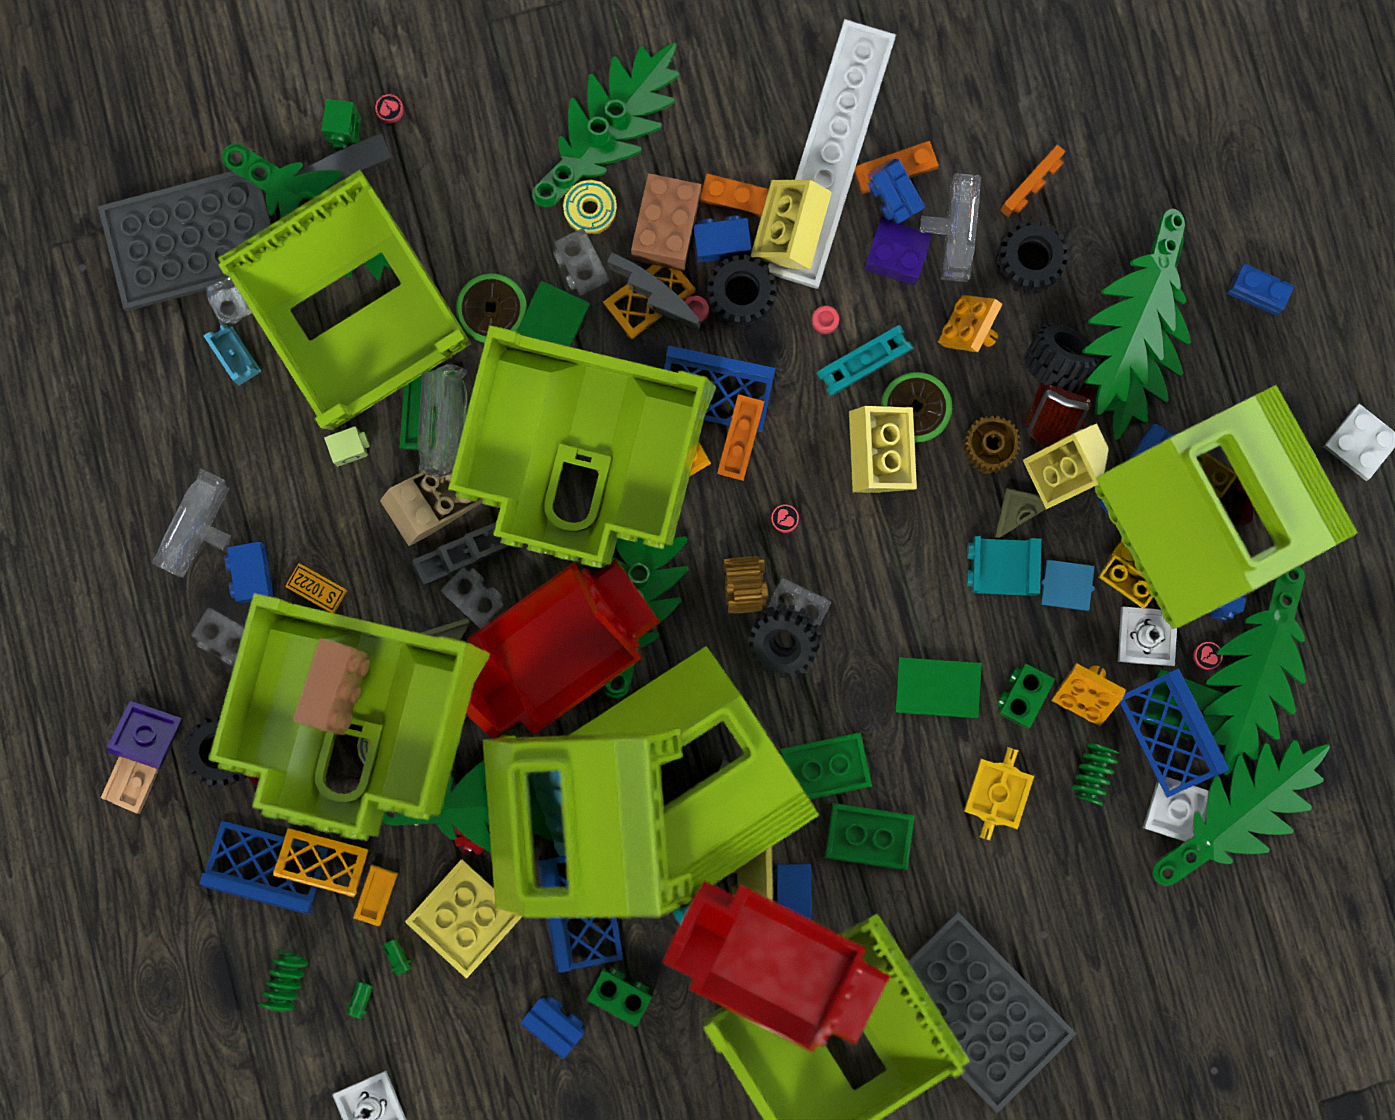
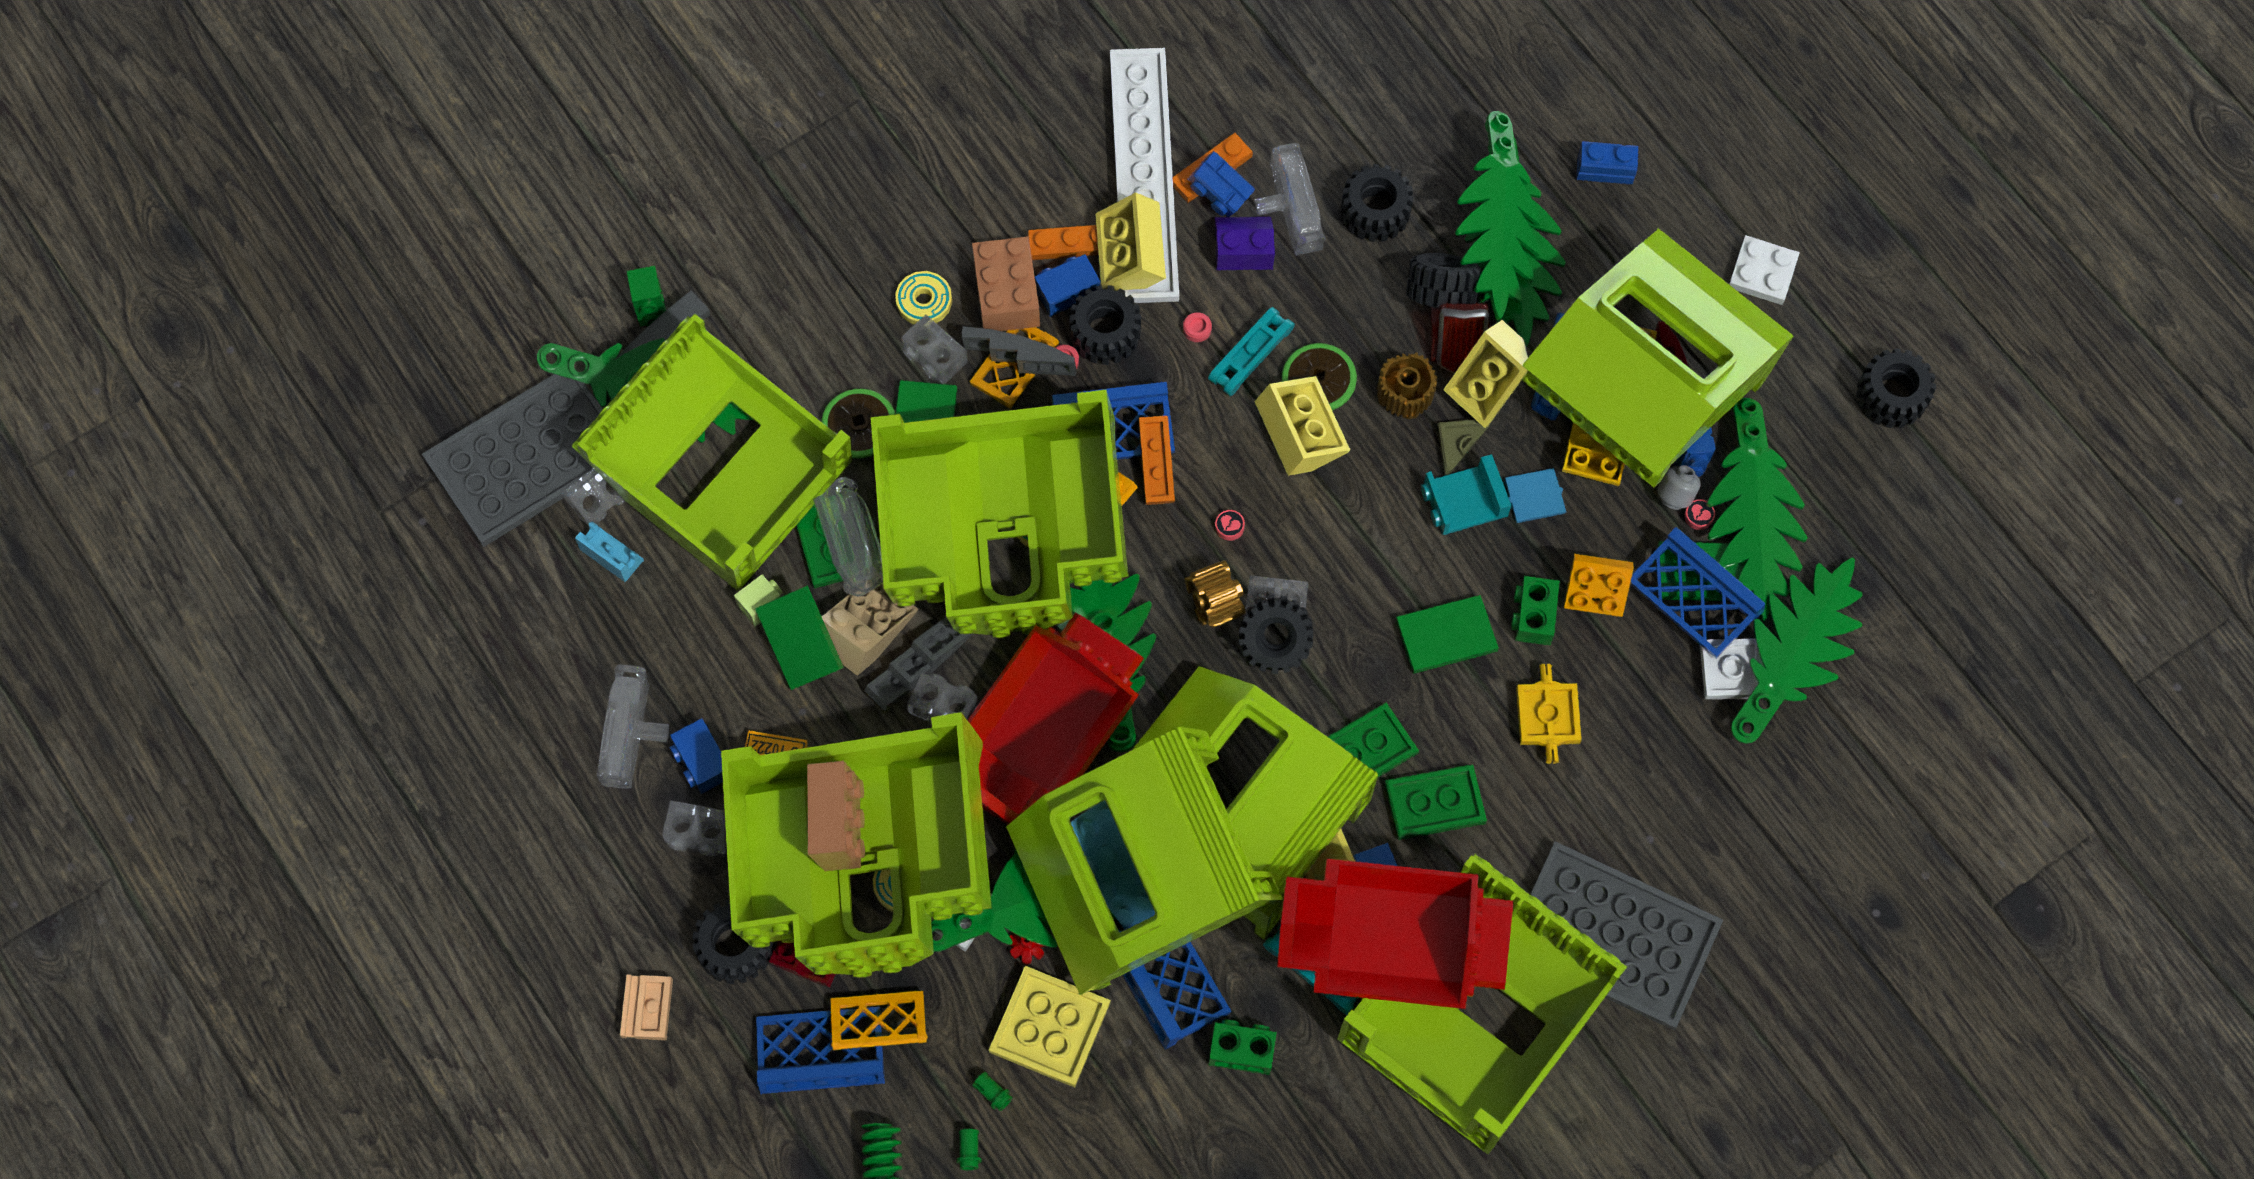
camera: 20 degrees left, 15 degrees down
dark purple plate [107,701,182,770] -> none
light orange tile [353,864,399,927] -> none
tile [375,94,404,123] -> none
blue brick [520,995,586,1059] -> none
green plant [532,43,679,207] -> none
light orange plate [938,295,1002,352] -> none
orange plate [1000,144,1066,217] -> none
green piece [1071,743,1119,806] -> none
white plate [1118,607,1177,666] -> none
none -> green tile [755,585,844,690]
none -> light grey head [1658,465,1701,510]

